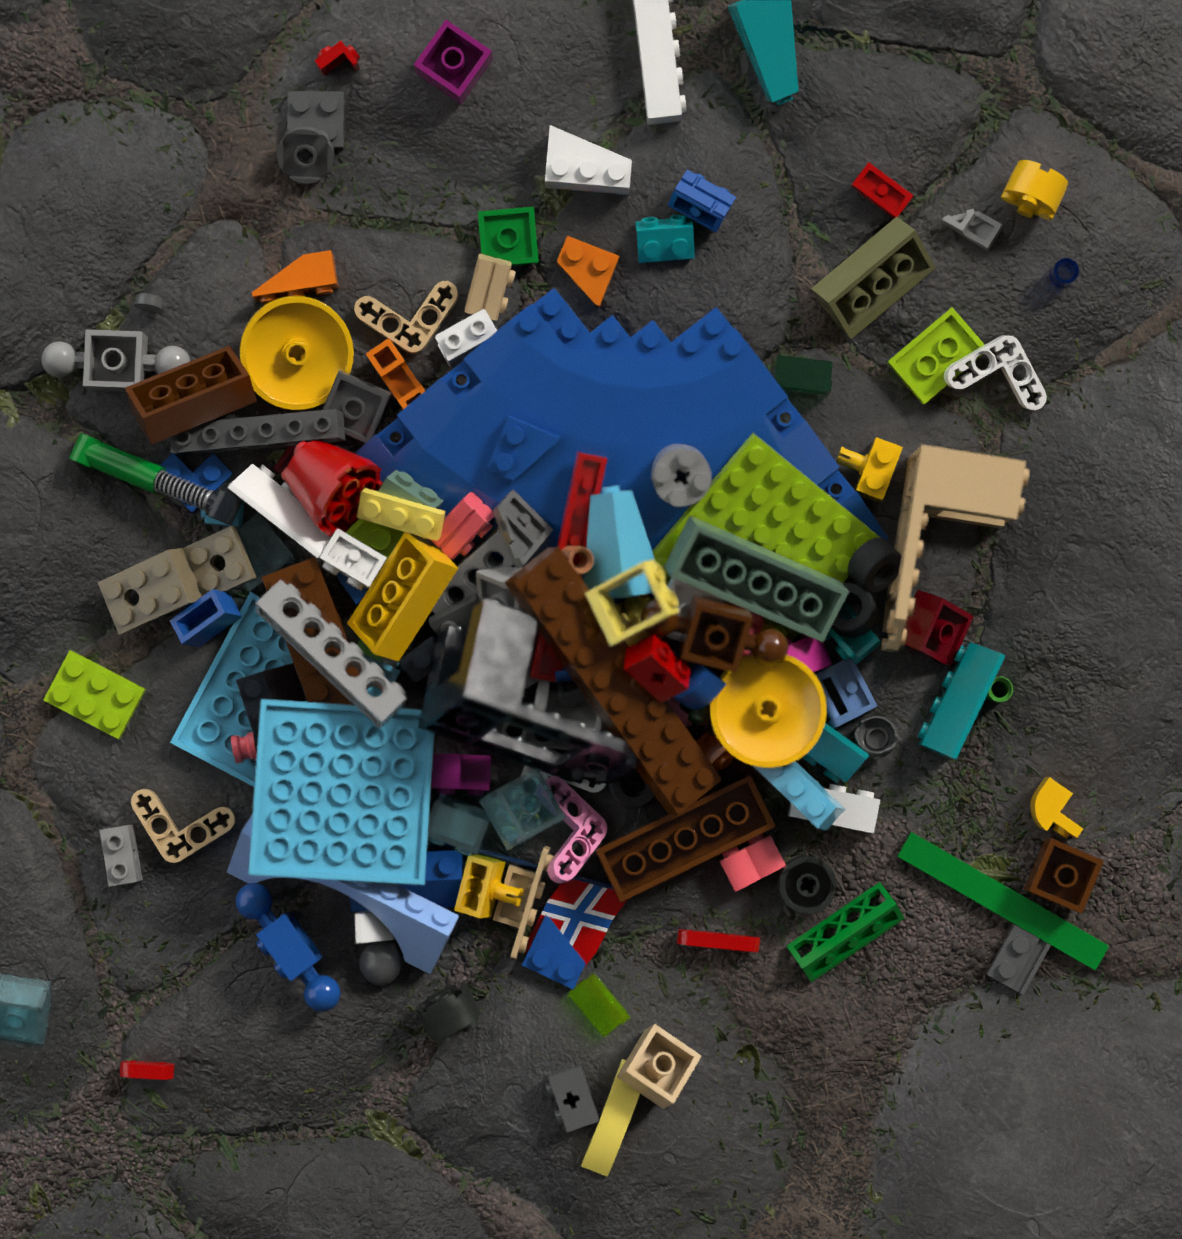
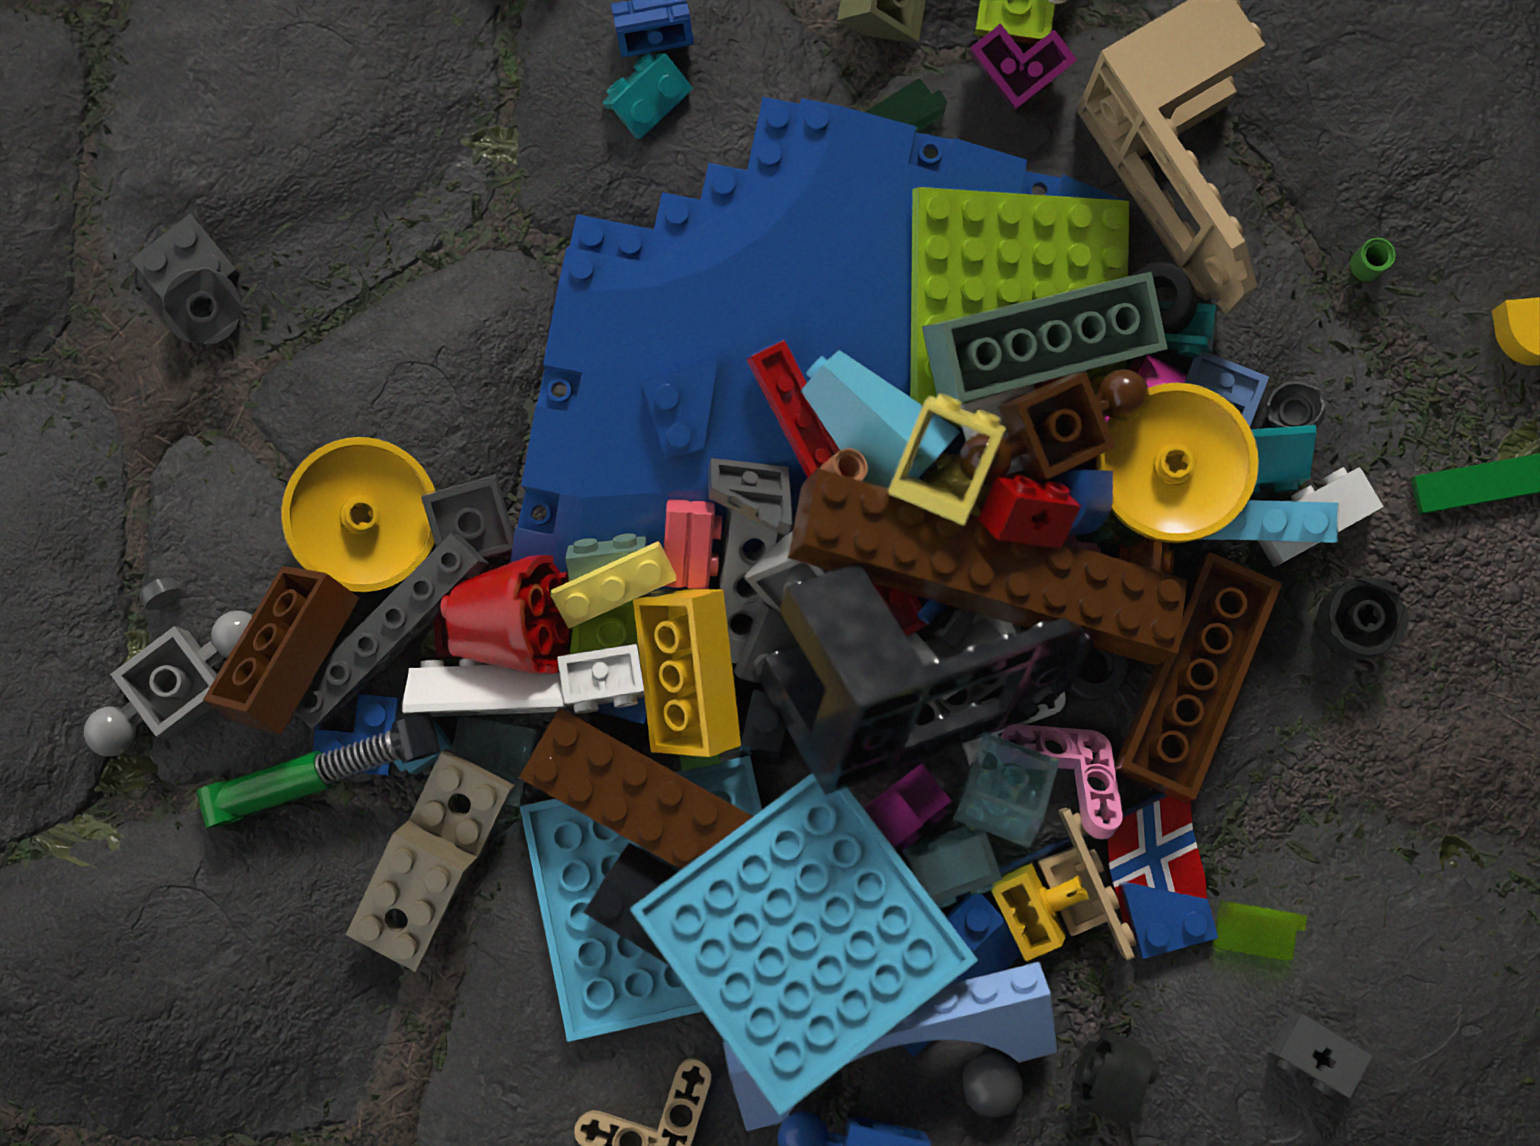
camera: 40 degrees left, 5 degrees down
lime plate [43,650,146,739] -> none
blue brick [169,589,242,647] -> none
coral wheel [231,732,258,764] -> none
orange slope [252,250,339,304] -> none
light grey brick [255,580,406,729] -> none
red bracket [314,41,360,76] -> none
tan beam [354,281,458,354] -> none
white slope [355,911,395,943] -> none
orange arch [366,338,425,409] -> none
magenta brick [413,19,493,105] -> none
white panel [435,309,497,370] -> none
tan brick [464,254,515,321] -> none
green plate [478,207,539,267] -> none
white wedge [545,125,632,195] -> none
orange wing [557,236,619,308] -> none
light yellow slope [581,1059,640,1177] -> none
tan brick [617,1024,701,1109] -> none
light grey brick [651,444,711,507] -> none
red beam [677,929,760,952] -> none
coral brick [719,833,786,892] -> none
green fence [786,882,905,983] -> none
yellow brick [836,437,903,503] -> none
black tyre [847,538,902,593] -> none
dark red slope [904,589,974,668] -> none
teal slope [917,642,1005,759] -> none
none -> magenta brick [969,23,1077,111]

